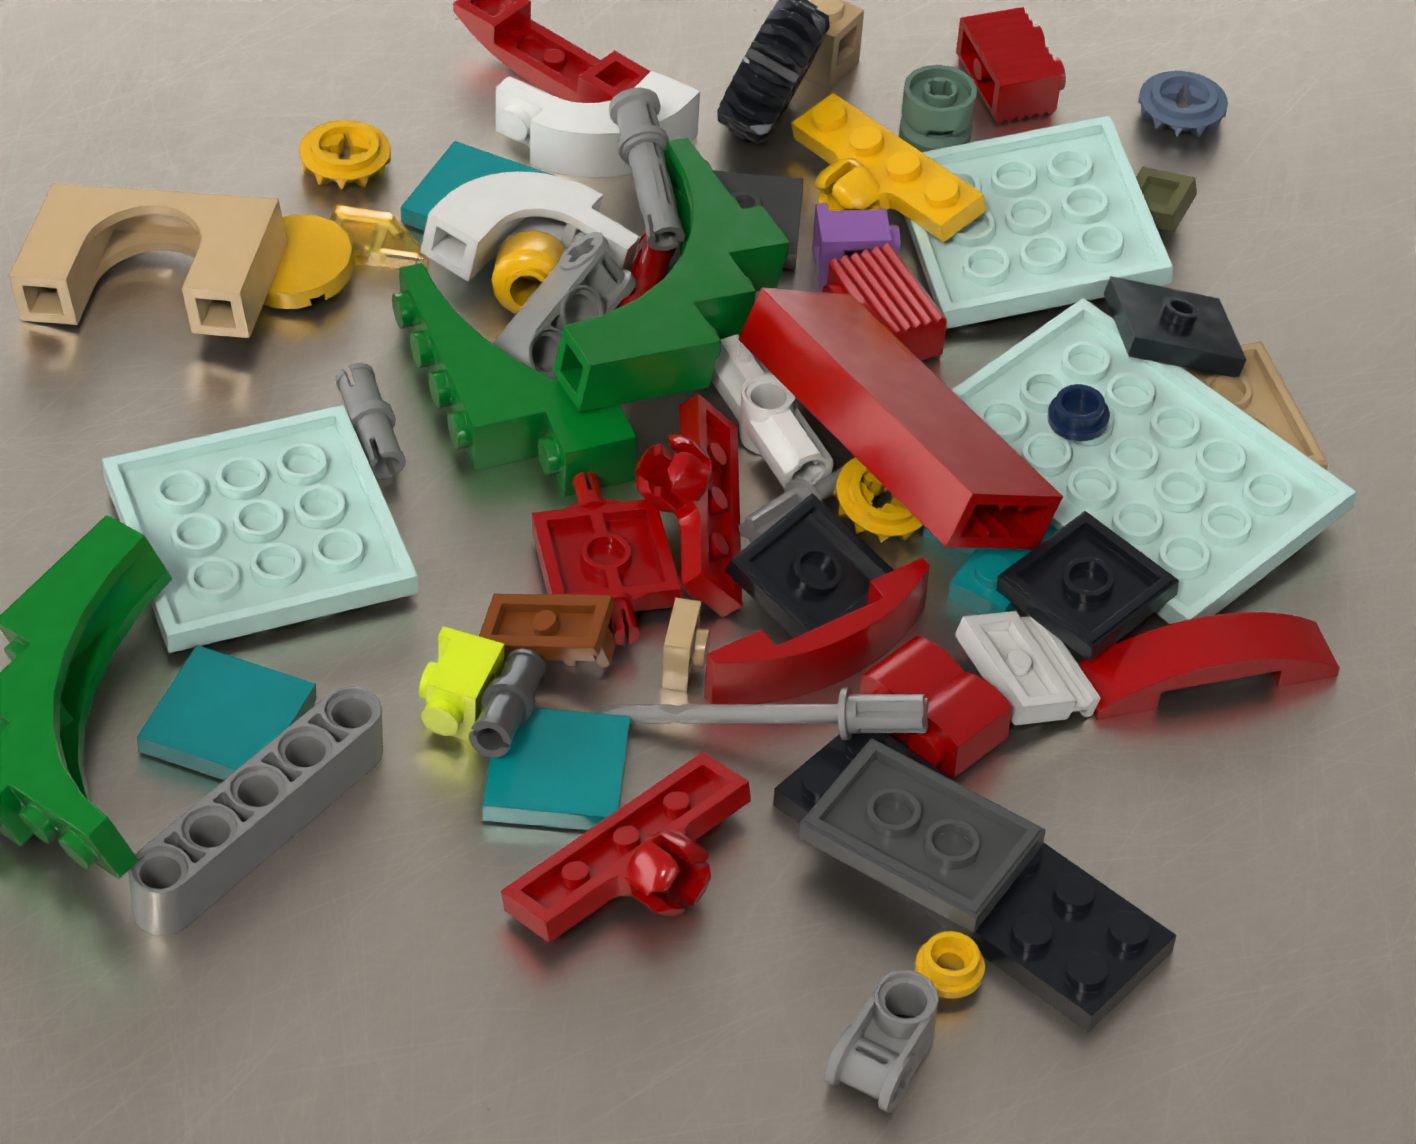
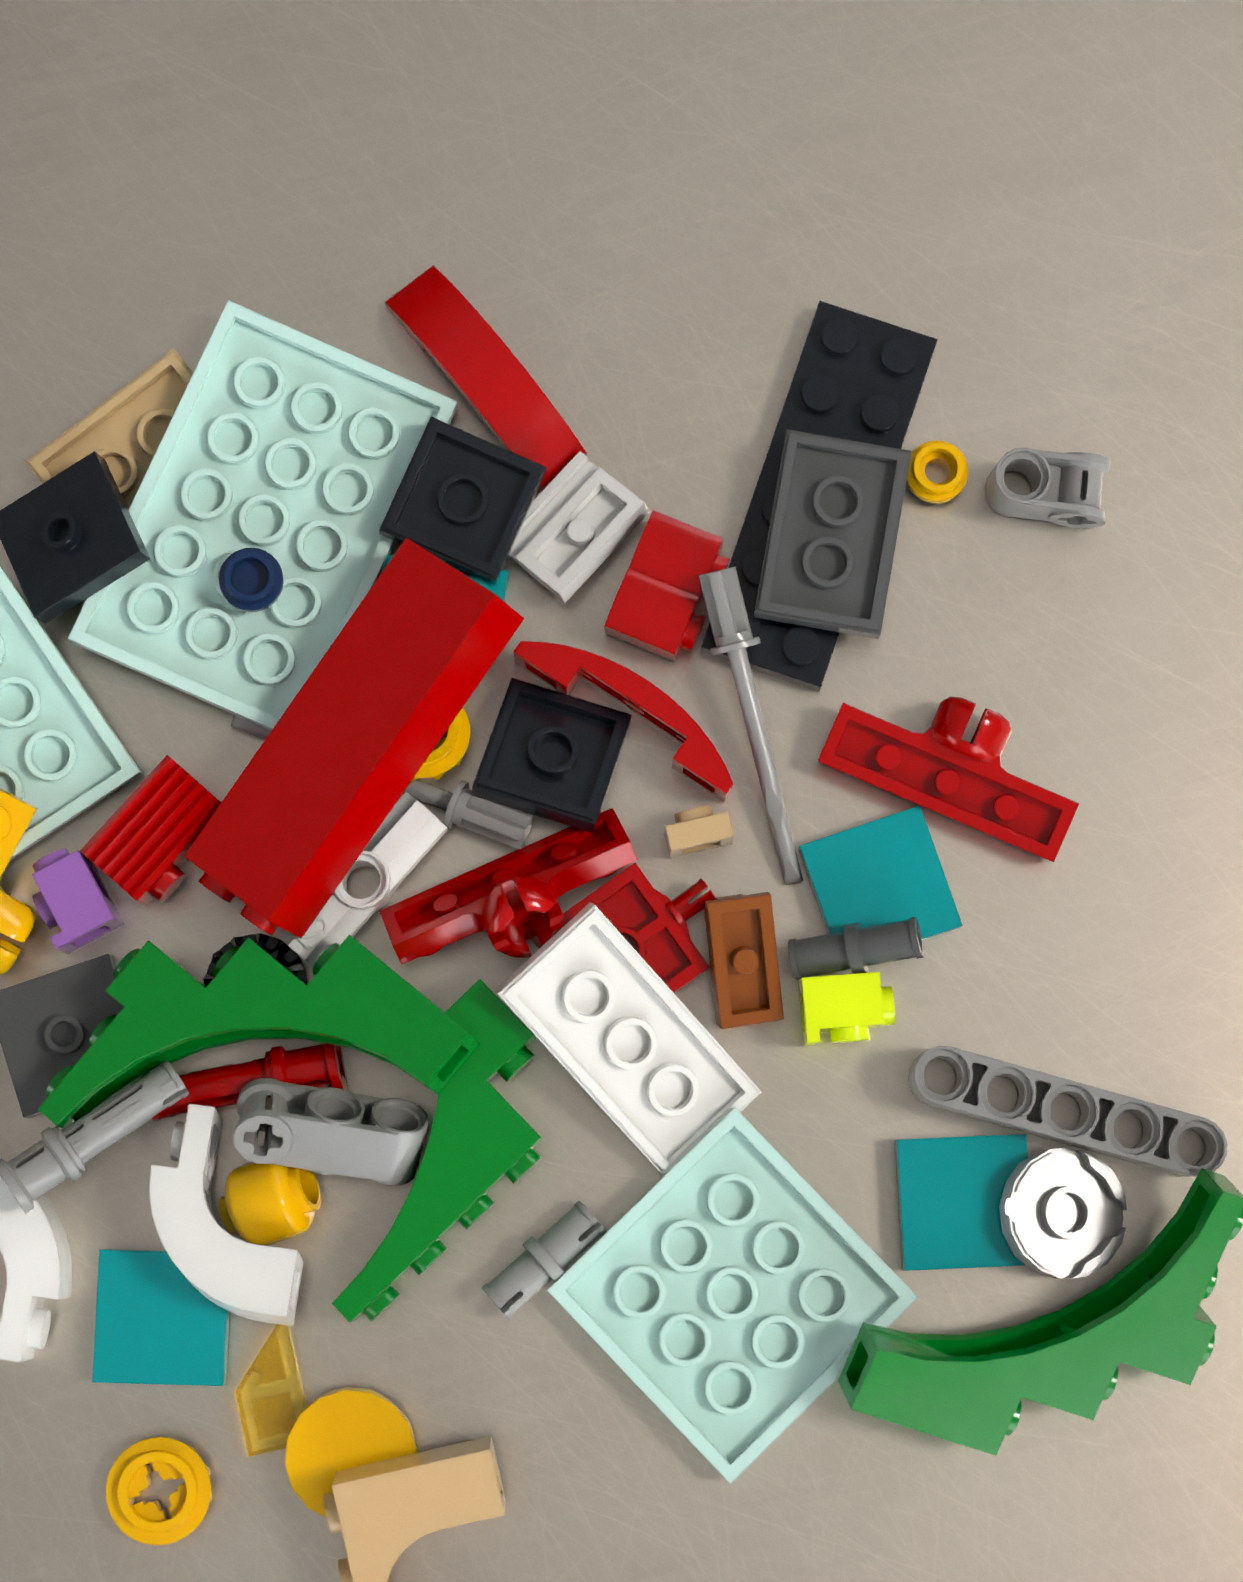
camera: 110 degrees left, 35 degrees up
none -> white tile [494,902,762,1177]
none -> tile [999,1148,1127,1279]

